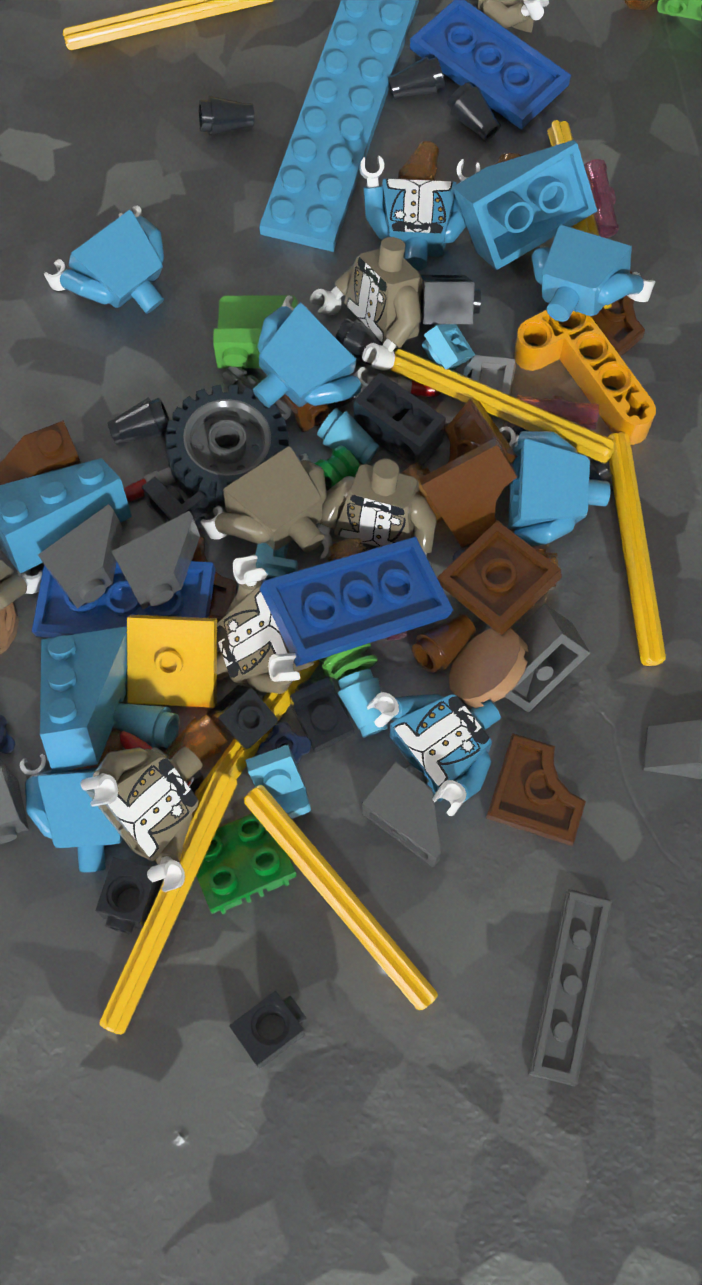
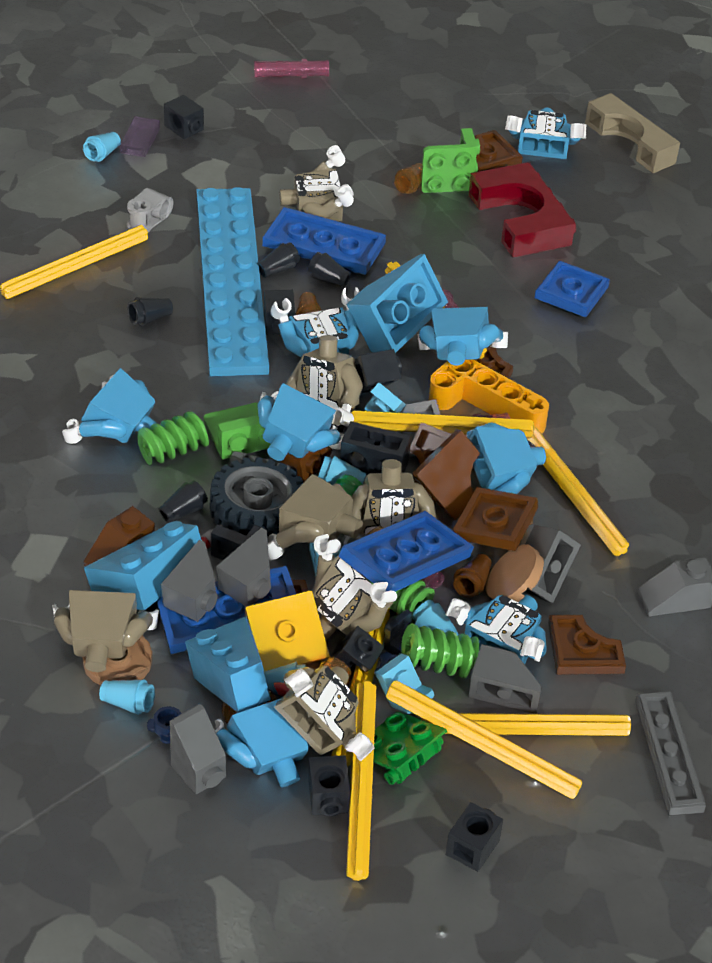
camera: 25 degrees left, 25 degrees down
none -> bright green piece [137,411,209,466]
none -> black brick [264,289,295,335]
none -> bright green piece [401,623,479,679]
none -> yellow axle [421,713,631,736]

